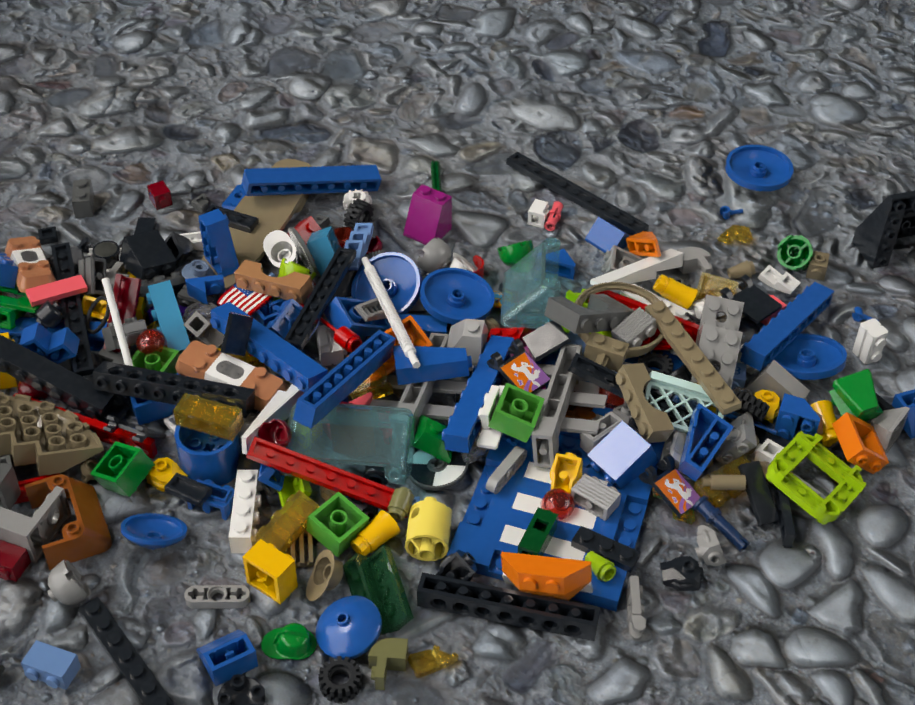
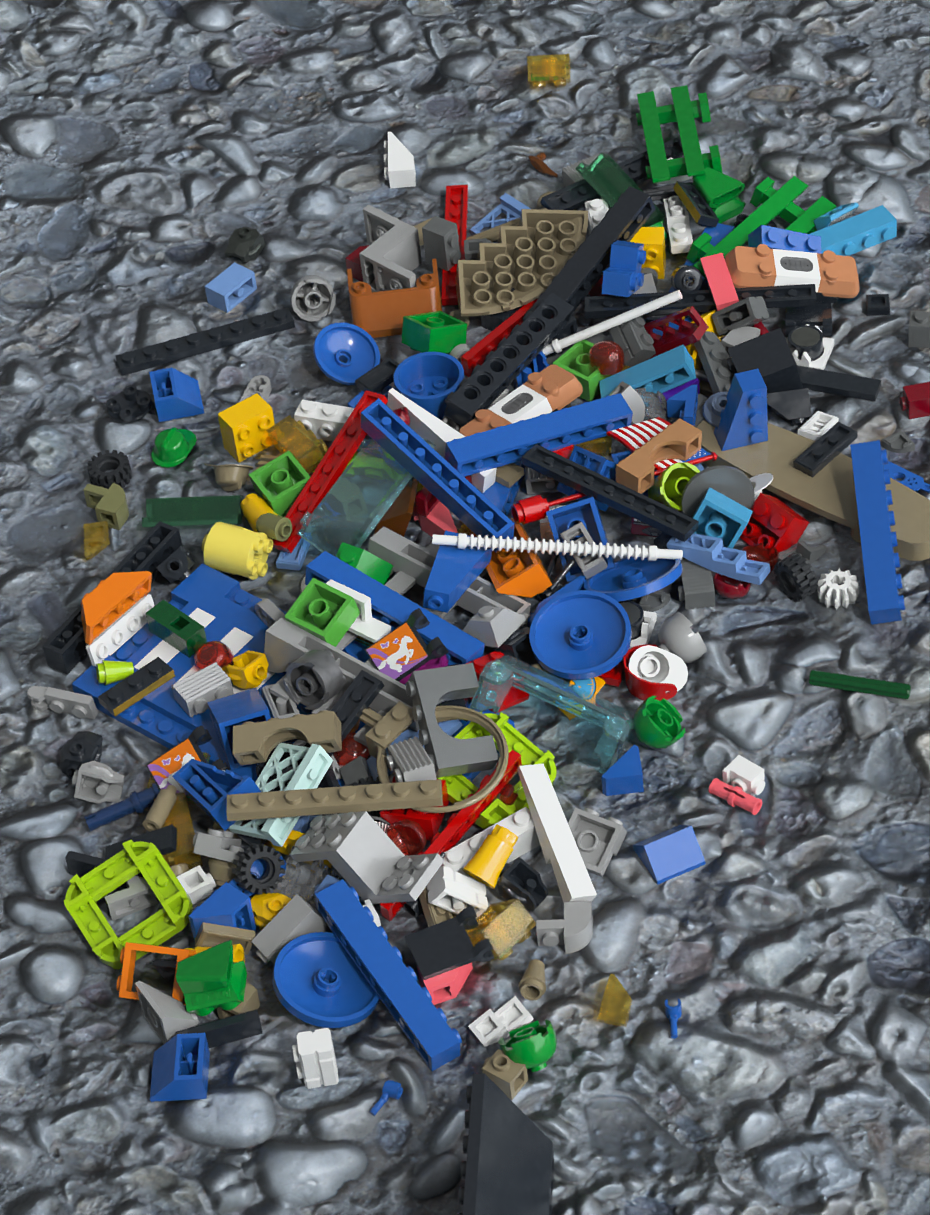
camera: 115 degrees right, 0 degrees up
black flag [103,415,166,443] -> none
clear yellow brick [173,393,244,441] -> none
black slope [221,311,254,356] -> none
blue dish [316,596,382,660] -> none
magenta slope [403,184,452,245] -> none
black plate [506,152,649,235] -> none
orange slope [625,231,661,257] -> none
blue dish [725,145,794,192] -> none
none -> flat silver brick [284,649,346,710]

